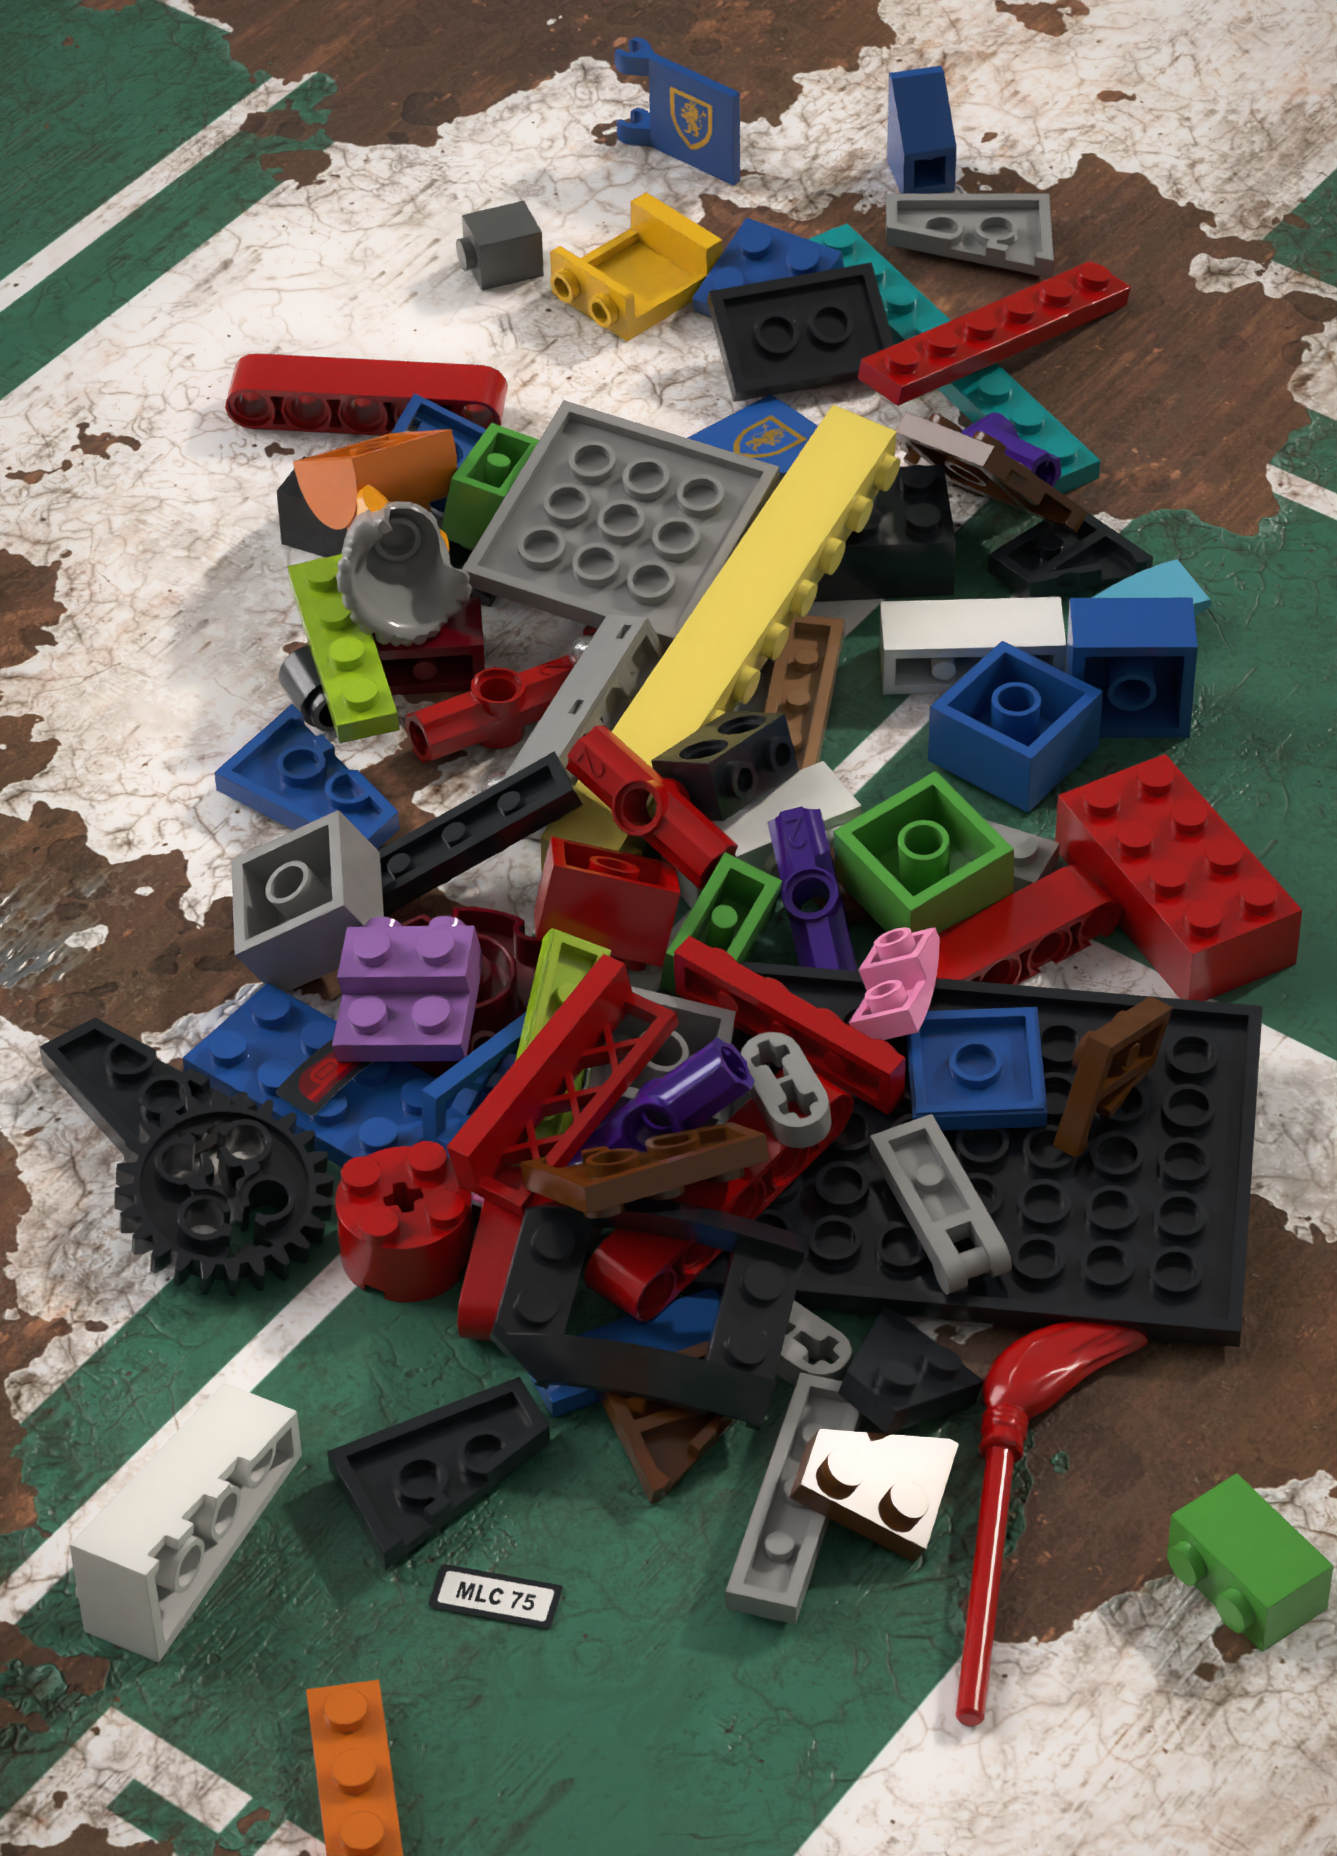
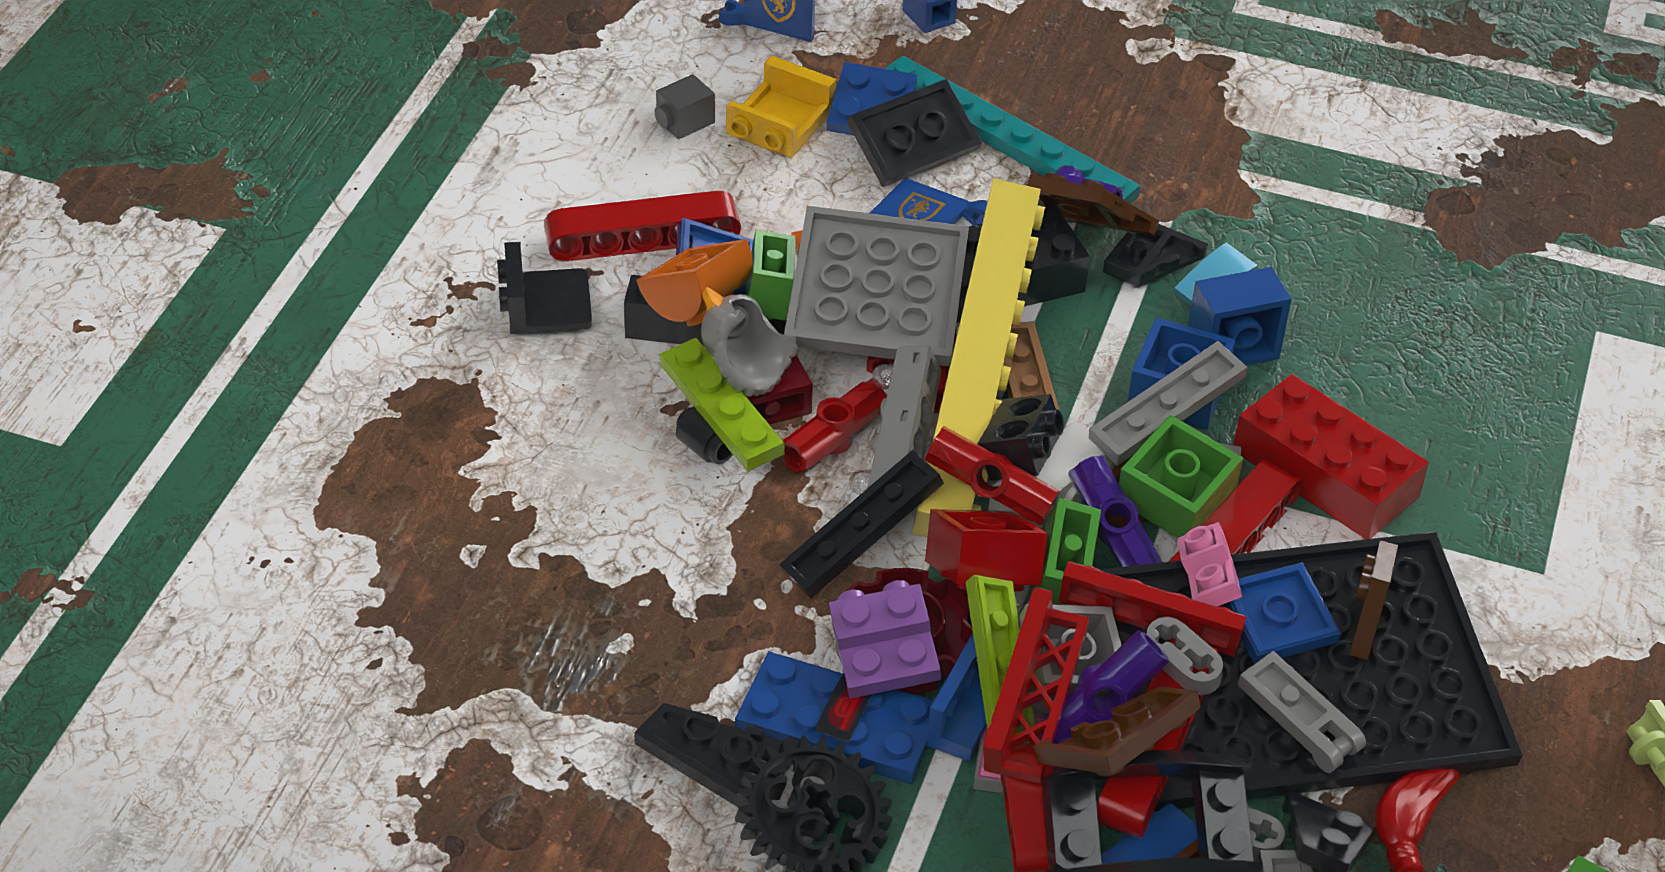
camera: 20 degrees left, 0 degrees up
blue wing [214,704,400,850] -> none
light grey brick [231,810,384,992] -> none
red brick [335,1141,474,1302] -> none
red plate [858,261,1131,406] -> none
white brick [879,597,1066,695] -> none
light grey wing [886,193,1054,278] -> none
none -> black bracket [497,242,592,334]
none -> light grey plate [1089,341,1247,466]

